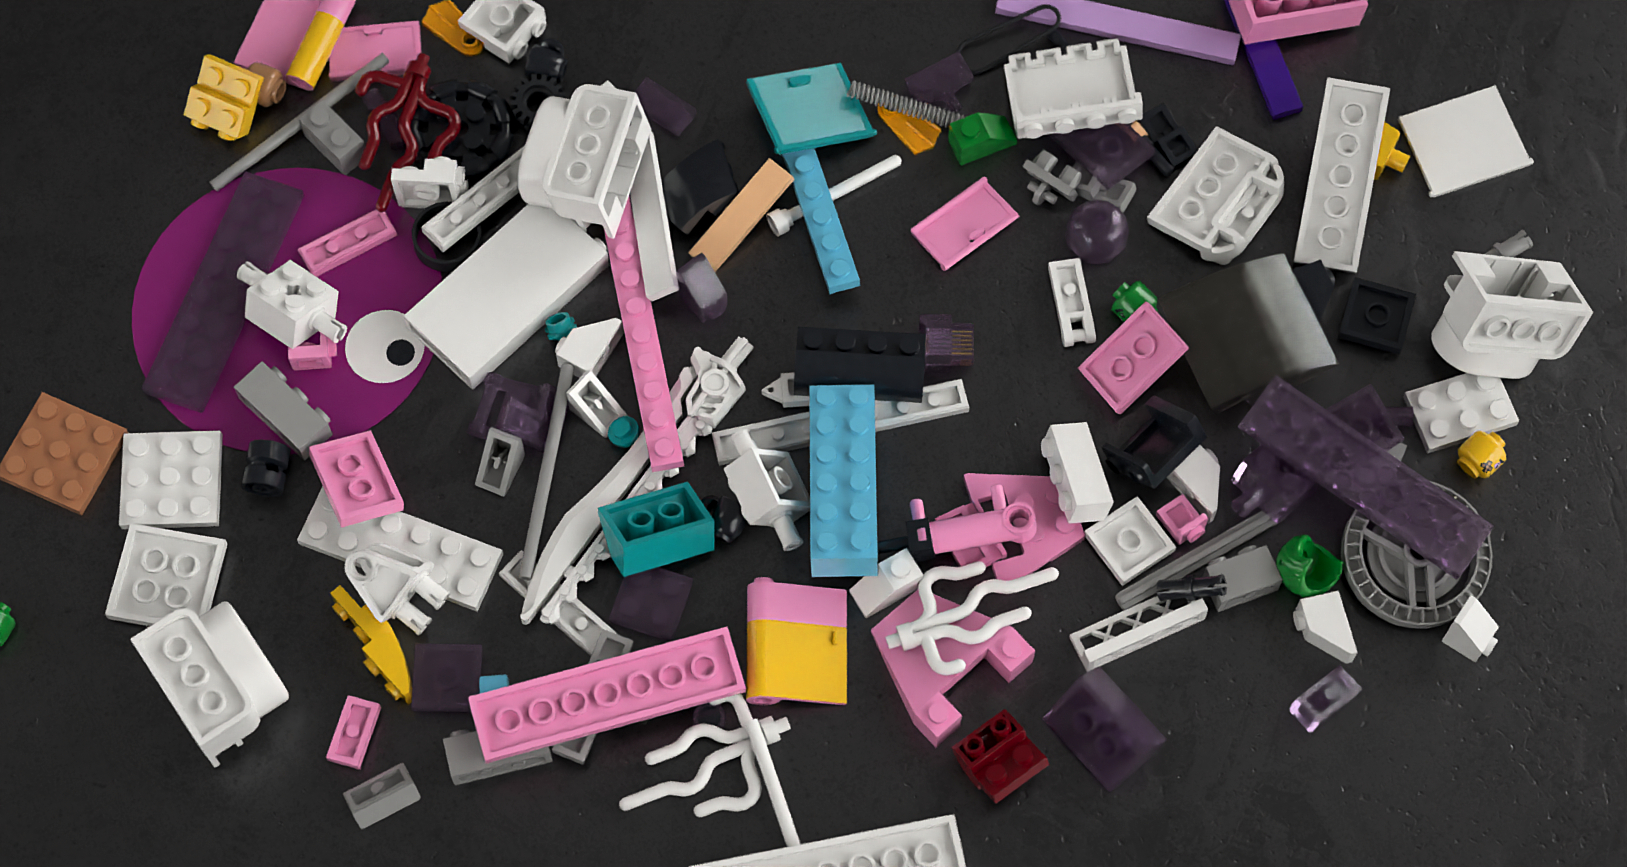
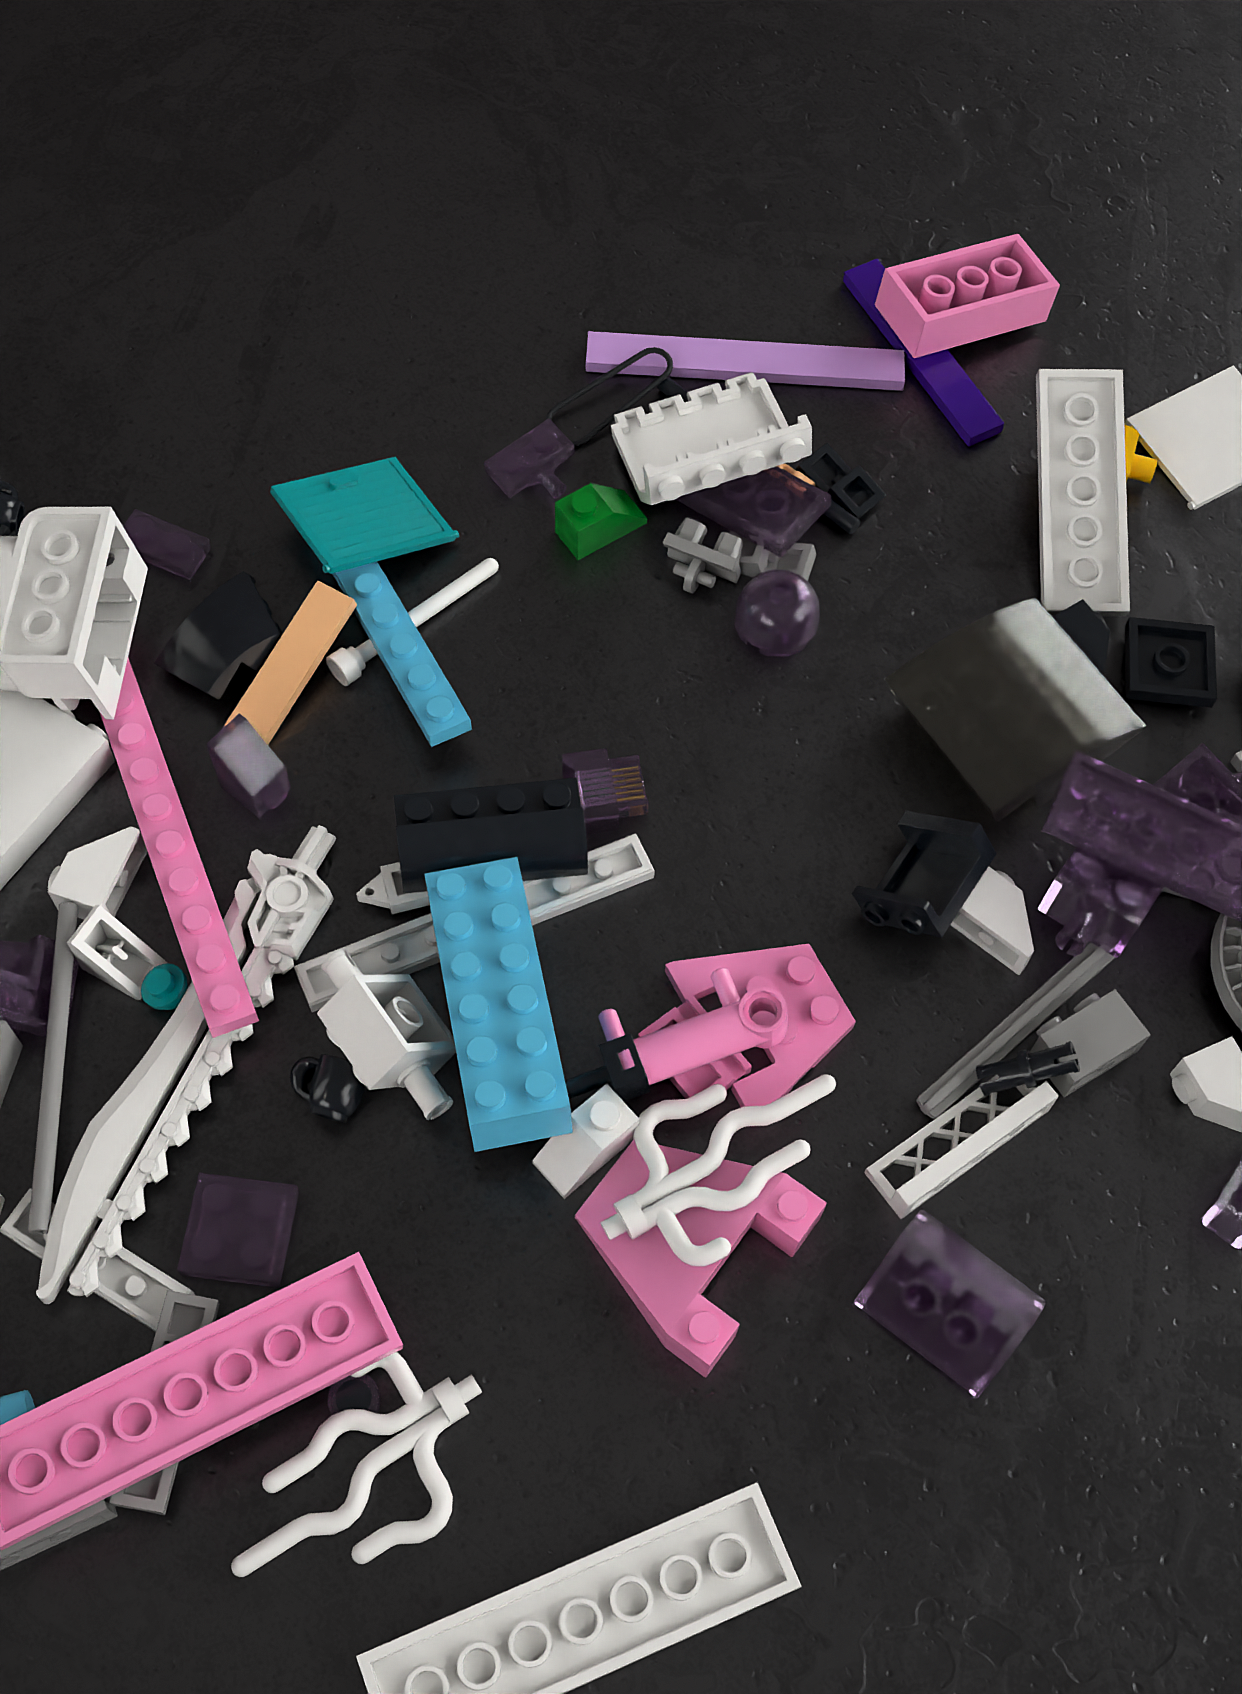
camera: 15 degrees left, 5 degrees down
teal plate [544,312,578,340] -> none
teal slope [598,482,714,577] -> none
white tile [630,131,679,301] -> none
white bar [745,718,801,847] -> none
yellow door [746,577,847,705] -> none
light grey piece [847,80,967,128] -> none
light orange piece [877,101,942,155] -> none
bright pink door [911,176,1019,271] -> none
dark red brick [952,709,1049,803] -> none
white brick [1041,422,1114,524] -> none
white plate [1048,258,1096,347] -> none
bright pink tile [1078,301,1189,415] -> none
white plate [1084,496,1176,586] -> none
green head [1111,281,1159,322] -> none
white plate [1147,126,1284,265] -> none
bright pink bracket [1156,494,1208,545] -> none
green piece [1276,534,1343,598] -> none

